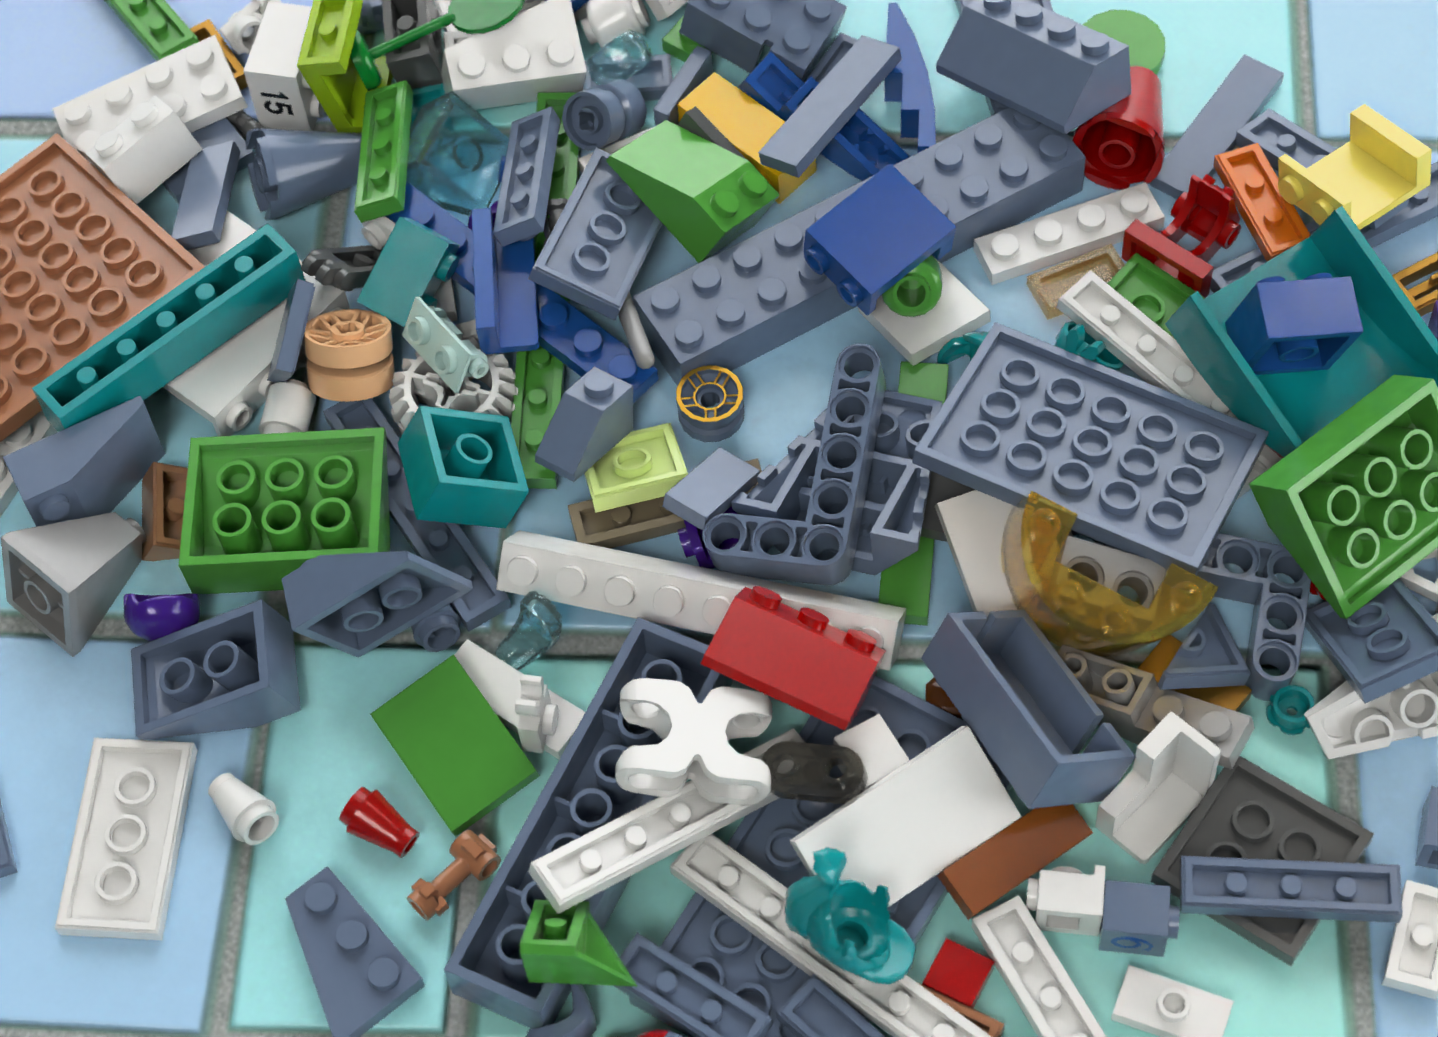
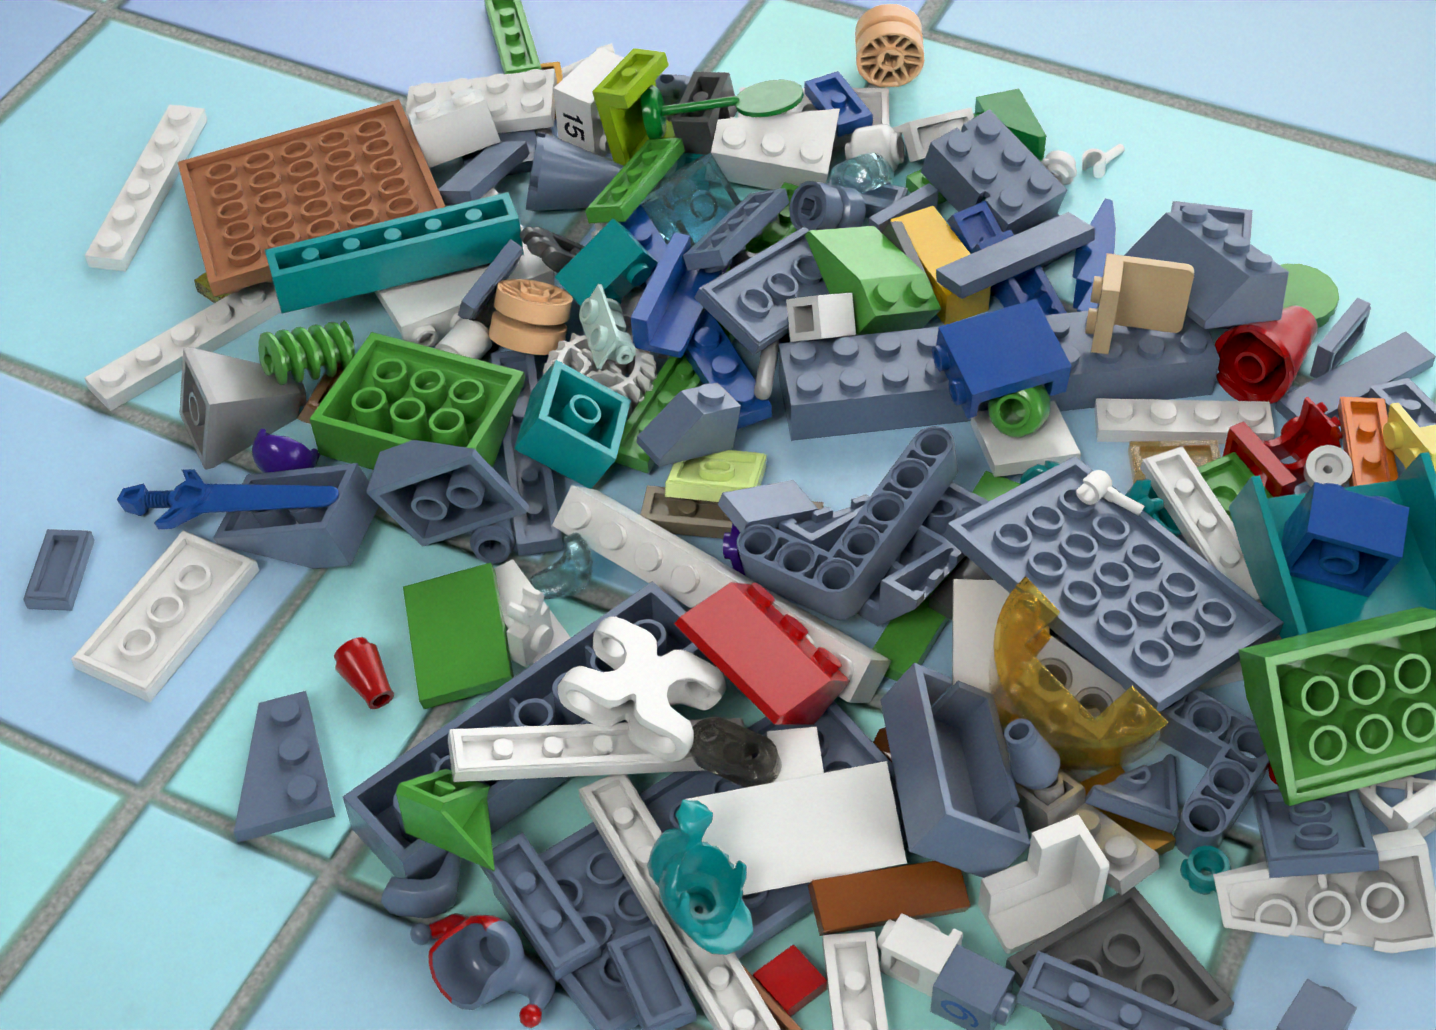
camera: 20 degrees right, 10 degrees down
sand blue slope [3,396,165,527] -> none
white cone [208,773,279,845] -> none
nougat bar [407,830,501,921] -> none
sand blue wheel [676,365,744,442] -> none
none -> blue sword [117,469,339,529]
none -> bright green piece [258,320,355,385]
none -> white brick [786,293,856,342]
none -> sand blue cone [1004,719,1060,790]
none -> white hand [1076,470,1144,516]
none -> tan bracket [1085,253,1194,354]
none -> white tile [1304,445,1353,487]
none -> sand blue tile [1310,297,1371,378]

